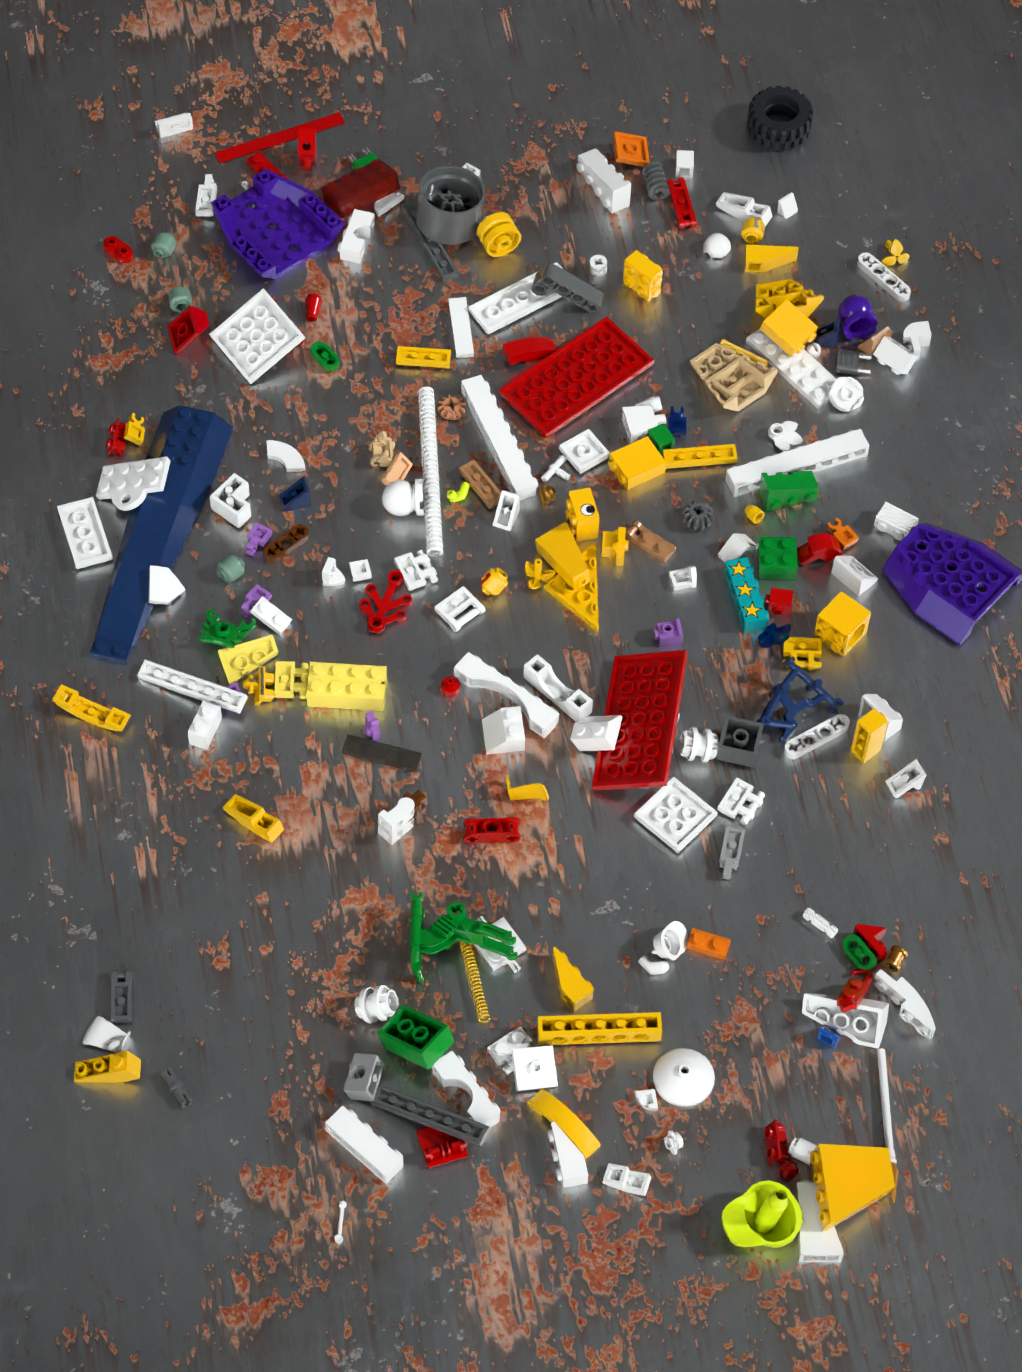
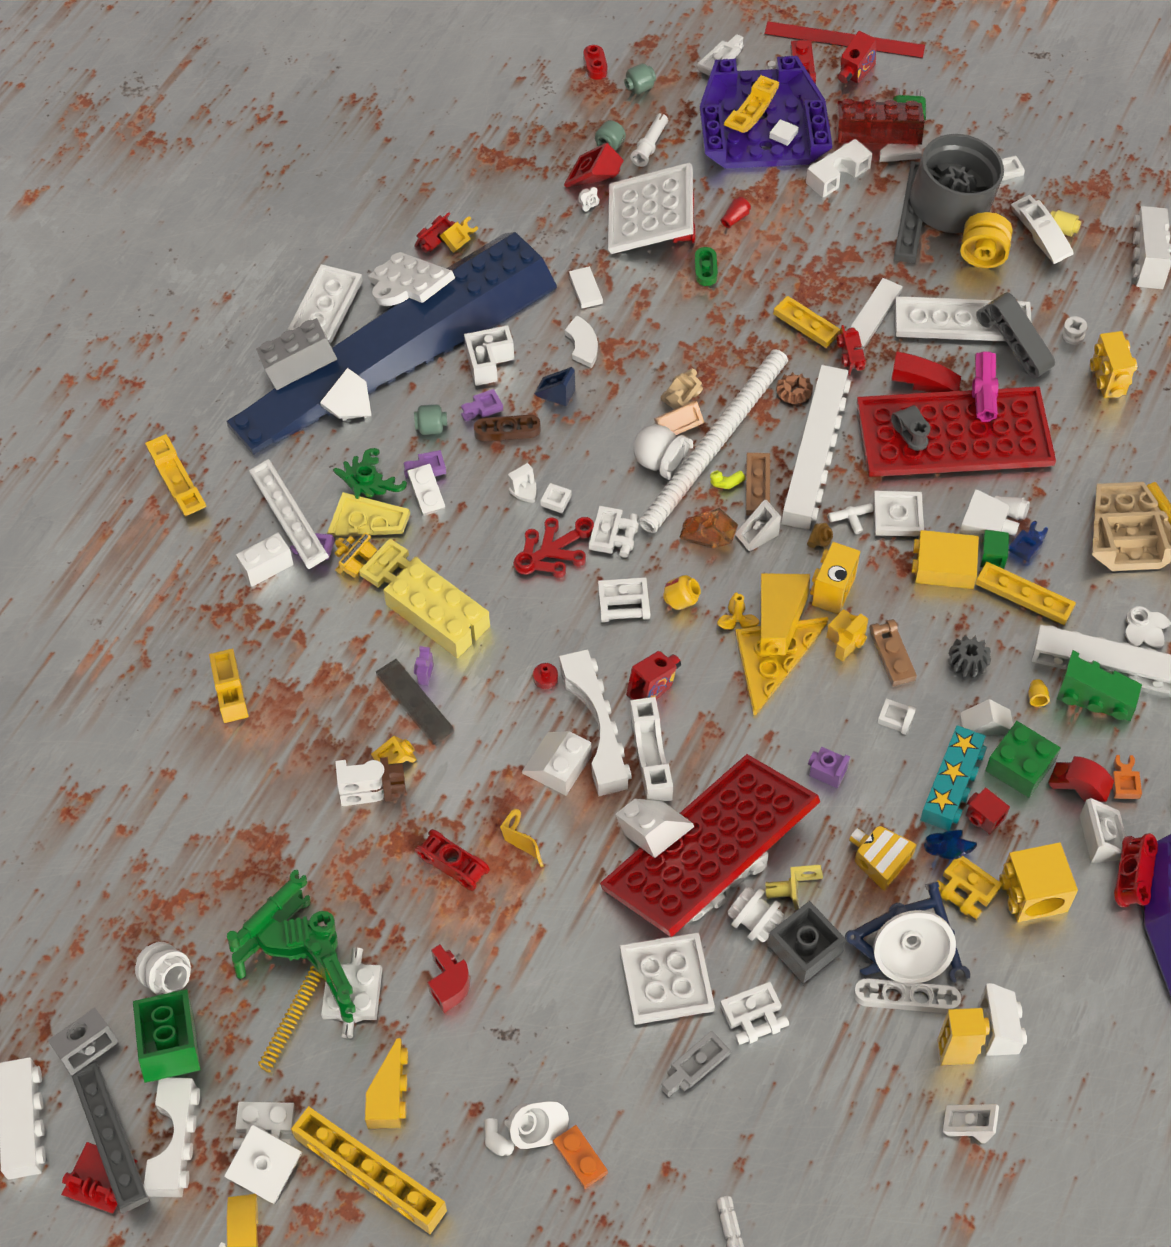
camera: 40 degrees right, 0 degrees up
none -> light grey brick [256,318,337,390]
none -> yellow bracket [371,736,417,764]
none -> red brick [427,944,470,1013]
none -> white tile [569,266,603,309]
none -> white plate [578,187,600,212]
none -> red torso [626,651,681,700]
none -> white pin [630,113,668,167]
none -> clear orange slope [679,508,738,548]
none -> yellow slope [724,75,780,133]
none -> light yellow bracket [765,865,823,910]
none -> white tile [769,119,799,146]
none -> red hinge [836,325,866,376]
none -> yellow torso [849,826,917,891]
none -> white dish [873,910,956,984]
none -> dark grey piece [891,405,931,451]
none -> dark pink piece [972,352,998,422]
none -> white slope [1011,195,1074,264]
none -> light yellow brick [1050,210,1081,237]
none -> red piece [1114,833,1158,908]

